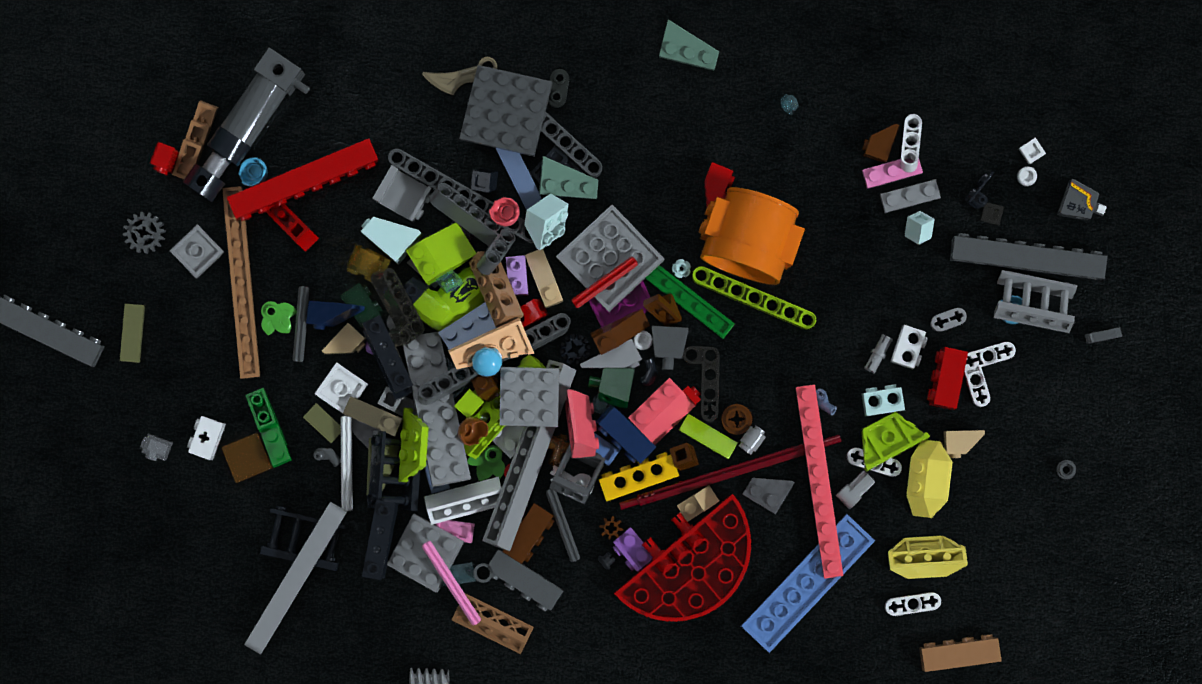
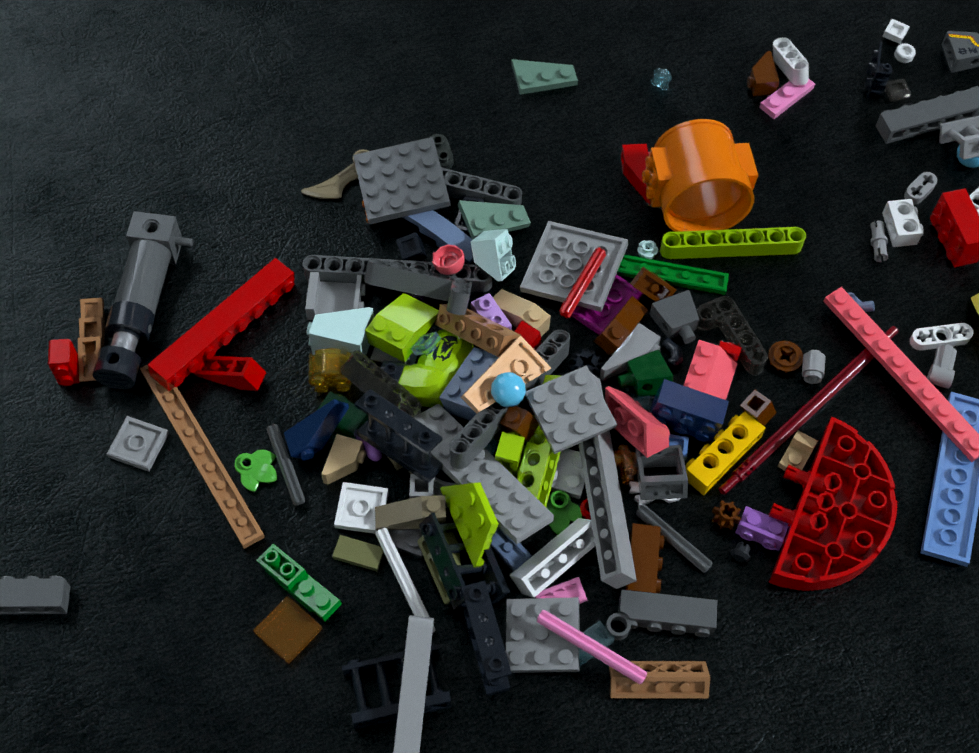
camera: 25 degrees left, 25 degrees down
olive tile [120,304,145,363] -> none
dark grey gear [123,212,166,254] -> none
clear brick [141,434,173,461] -> none
white brick [187,416,226,460] -> none
medium azure hair [238,157,268,187] -> none
dark grey arm [314,448,341,467] -> none
dark orange hair [458,417,489,446] -> none
white tile [633,331,653,350] -> none
lime slope [679,414,737,459] -> none
flat silver wing [743,478,795,514] -> none
light aqua brick [861,384,905,416] -> none
lime wing [861,412,930,472] -> none
light grey plate [880,179,941,213] -> none
light aqua panel [905,211,934,244] -> none

